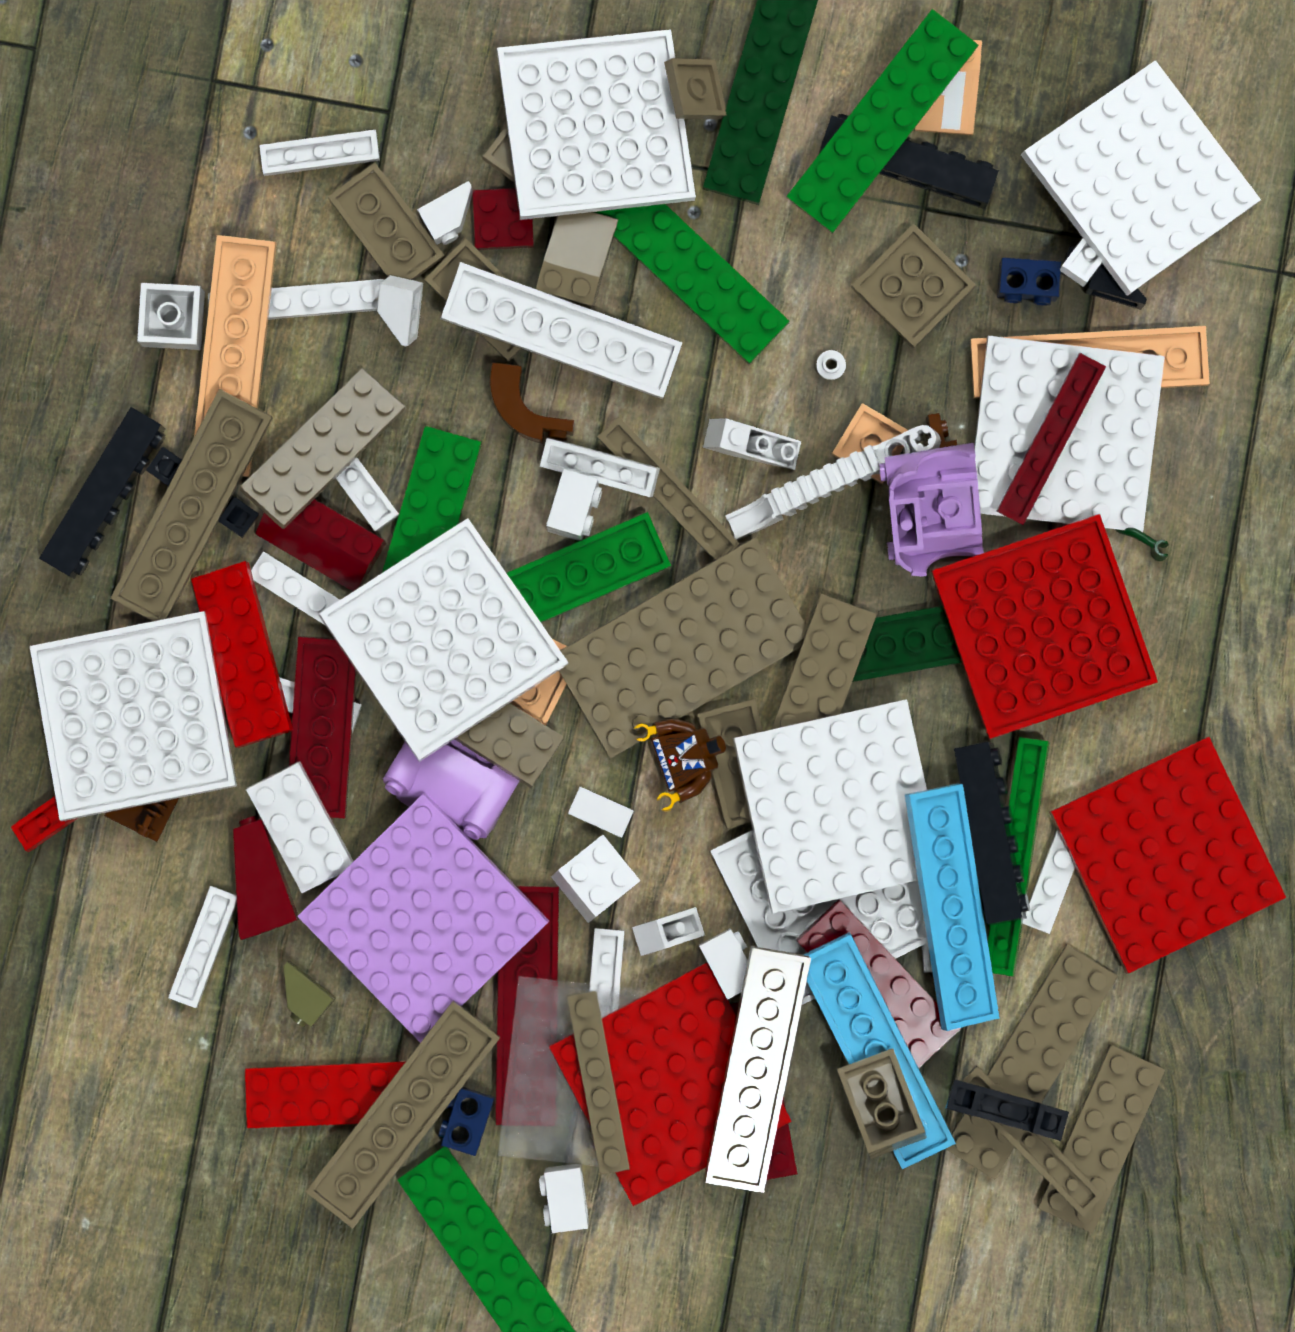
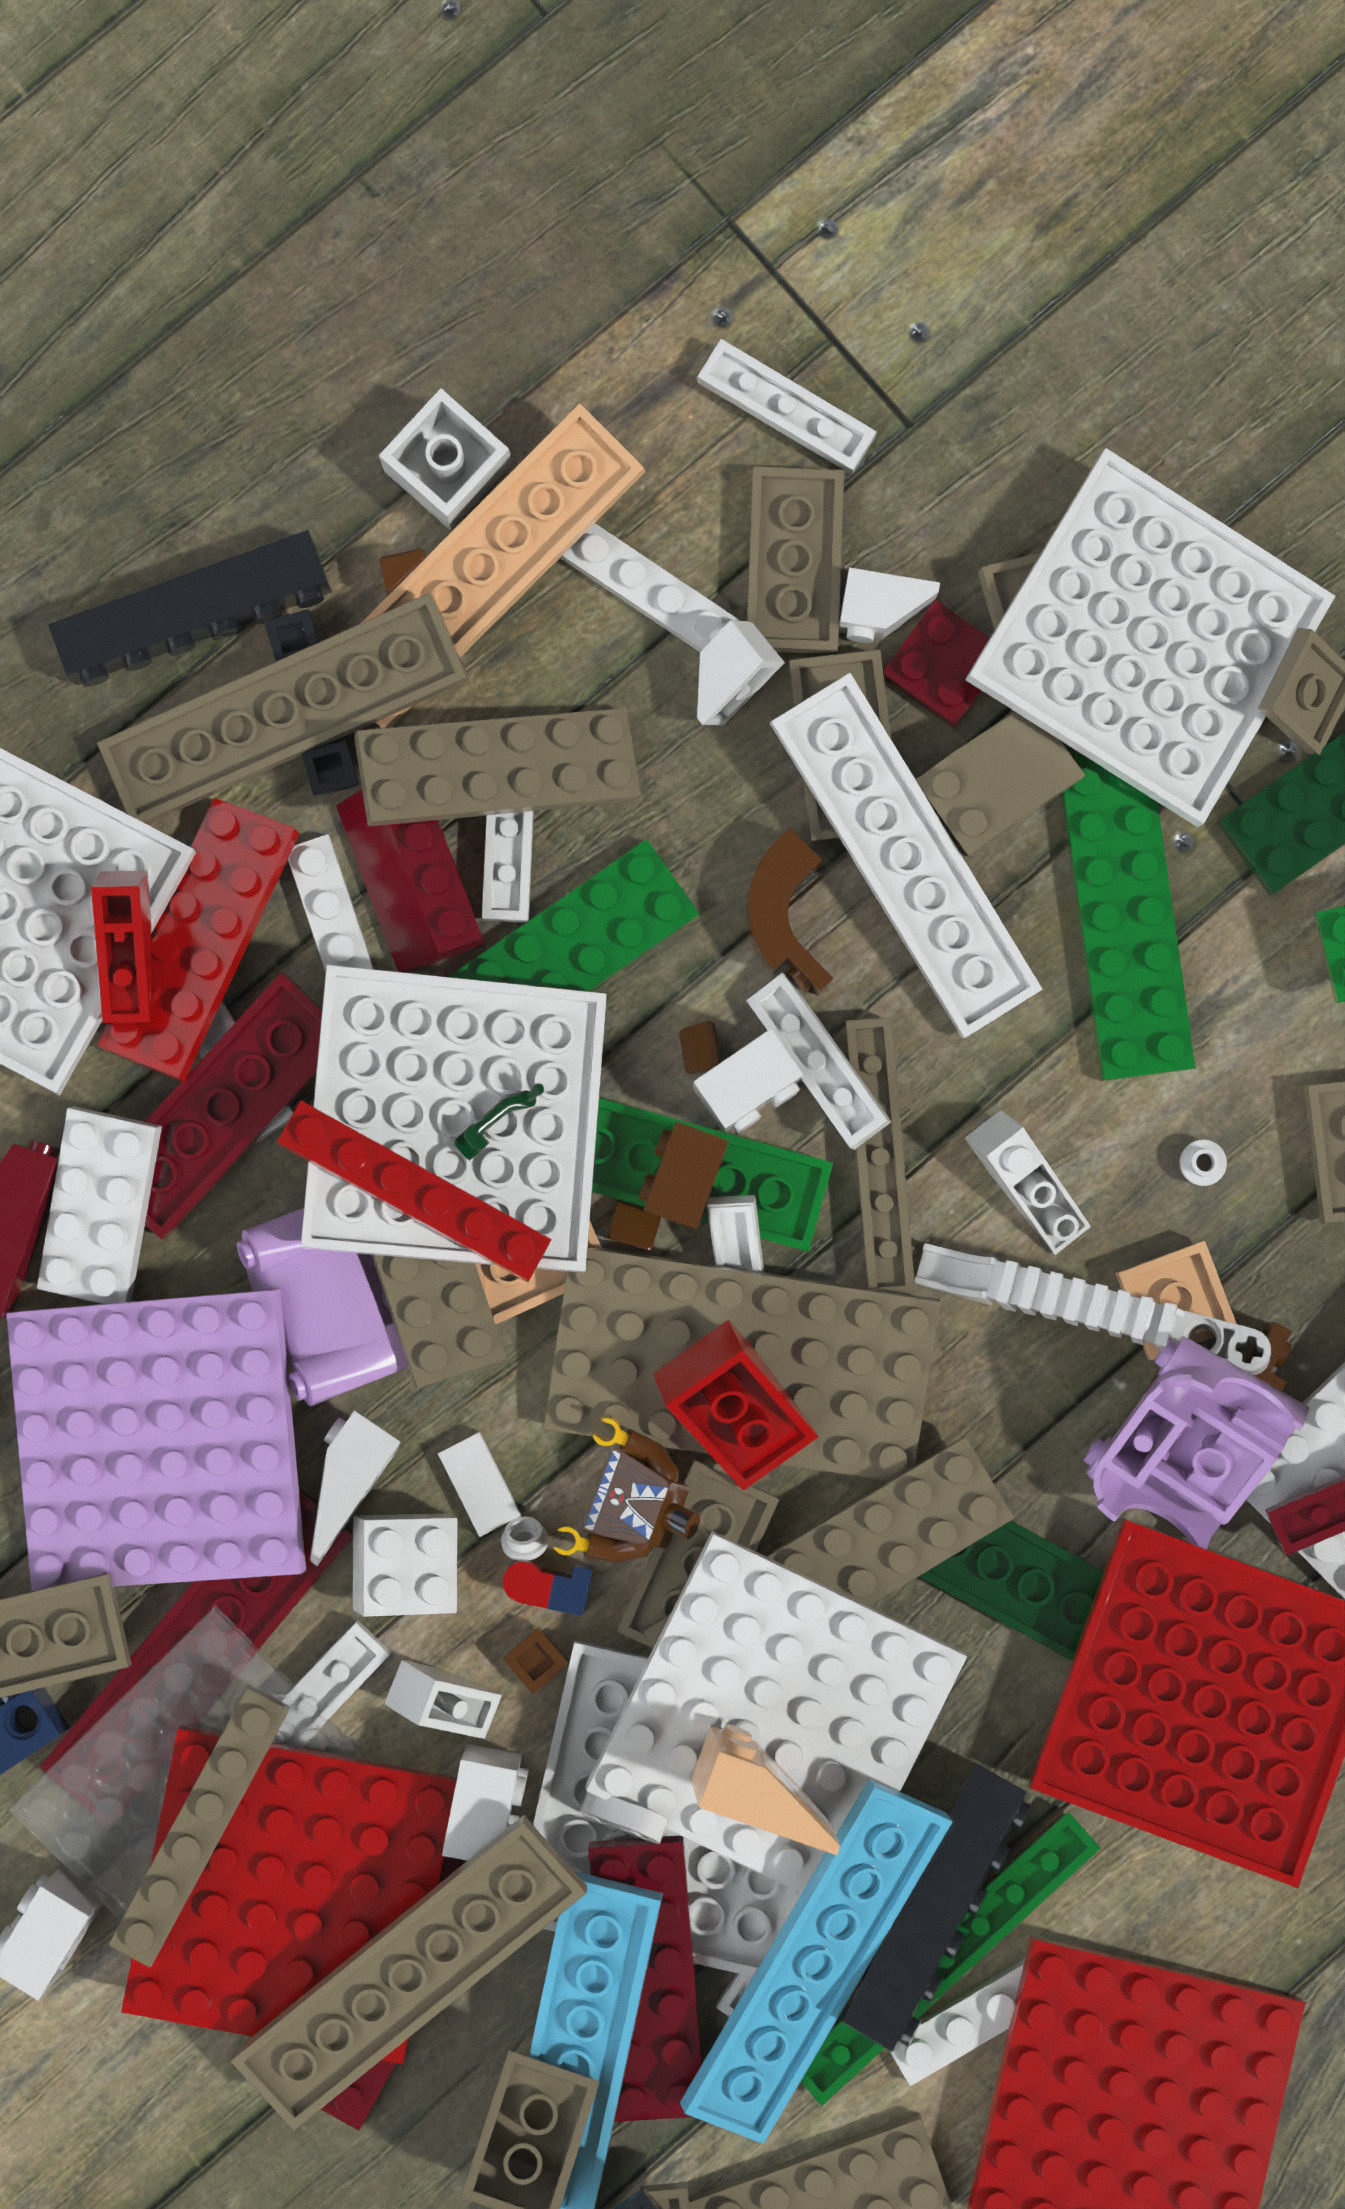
camera: 35 degrees right, 0 degrees up
none -> red slope [91,871,151,1023]
none -> red plate [277,1100,552,1282]
none -> white slope [310,1411,401,1566]
none -> reddish brown slope [379,548,426,595]
none -> dark green piece [454,1083,544,1161]
none -> white plate [501,1516,548,1561]
none -> leg [503,1560,593,1616]
none -> reddish brown plate [503,1626,569,1694]
none -> white beam [579,1792,669,1844]
none -> reddish brown slope [607,1200,661,1251]
none -> reddish brown brick [638,1122,729,1230]
none -> red slope [653,1319,818,1491]
none -> reddish brown slope [679,1021,721,1074]
none -> light nougat slope [691,1725,840,1855]
none -> white tile [707,1195,764,1273]

